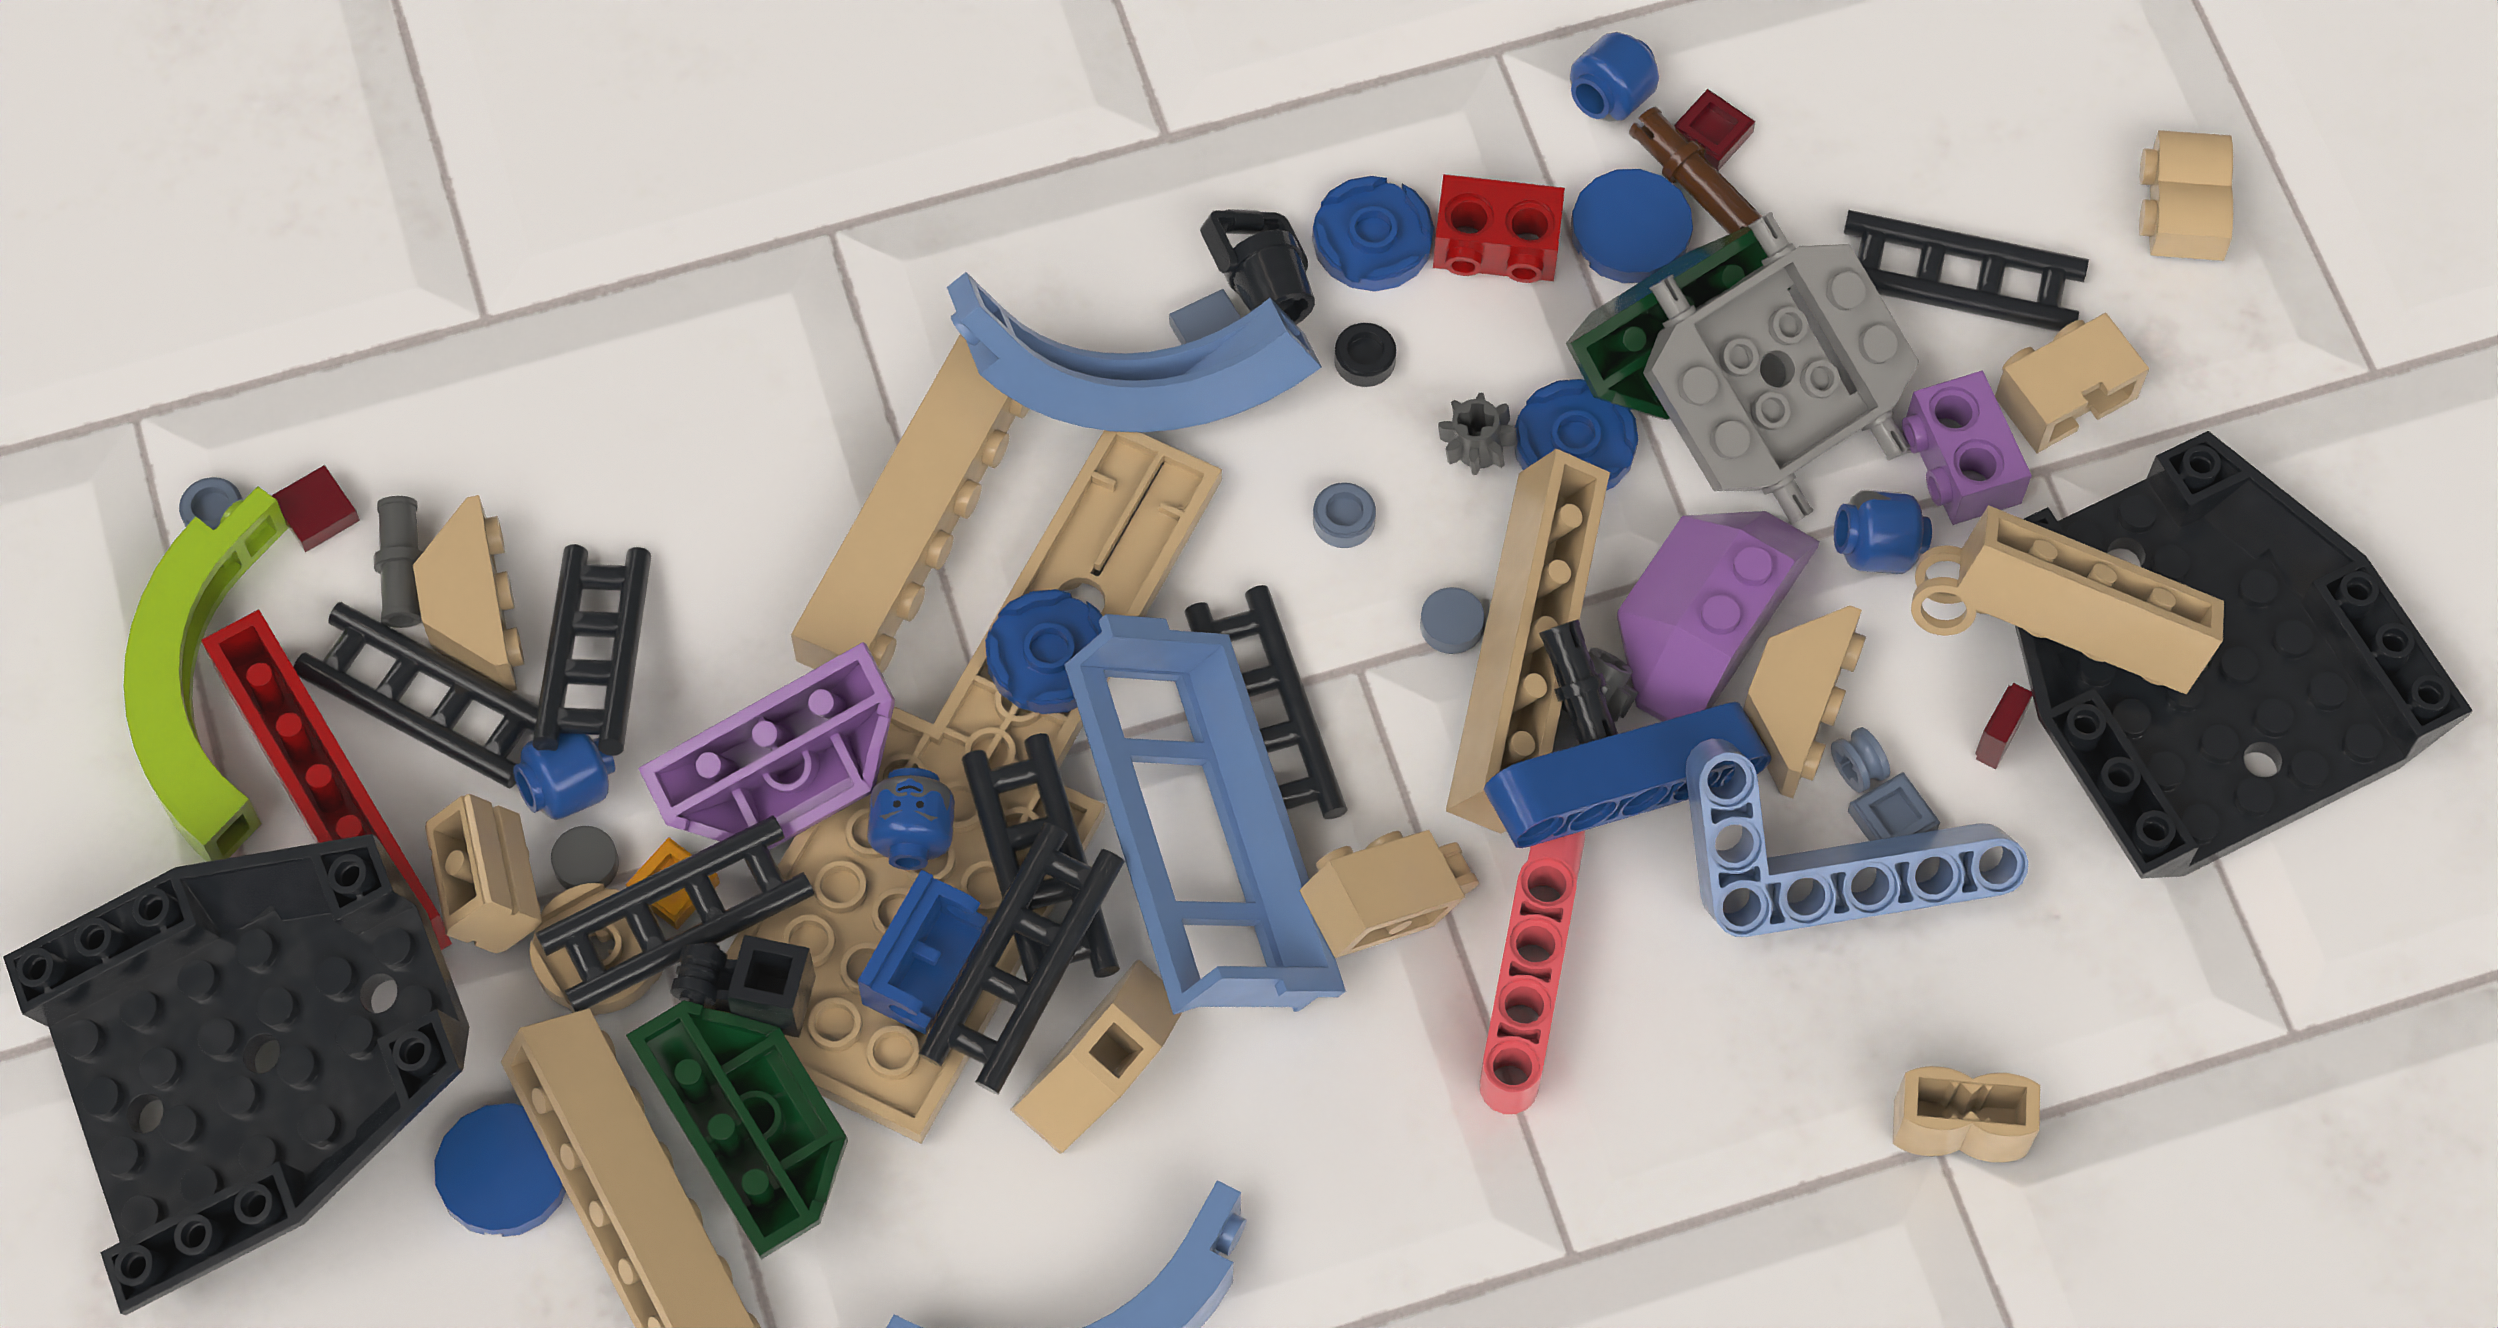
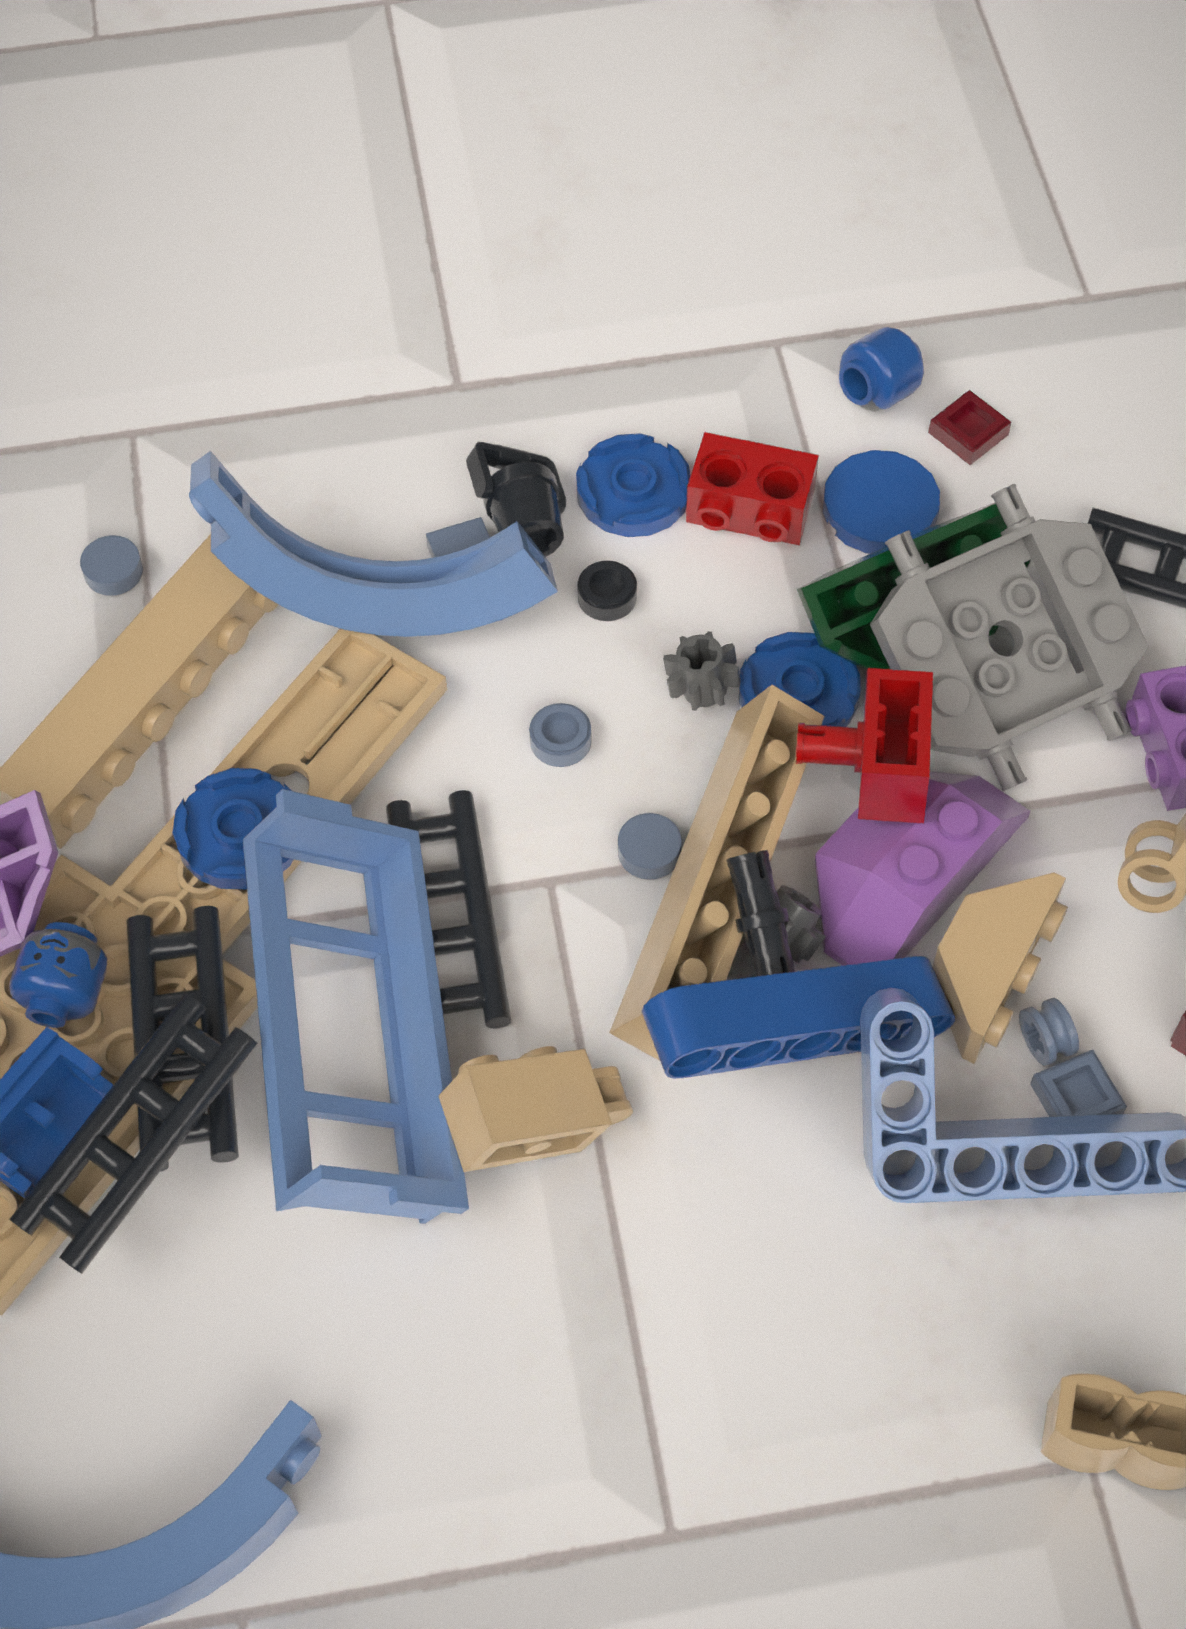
camera: 10 degrees right, 5 degrees down
tan slope [1010,960,1182,1154] -> none
coral piece [1480,830,1586,1114] -> none
reddish brown pin [1629,106,1762,234] -> none
blue head [1834,490,1932,574] -> none
none -> sand blue tile [80,535,143,596]
none -> red brick [796,668,933,824]

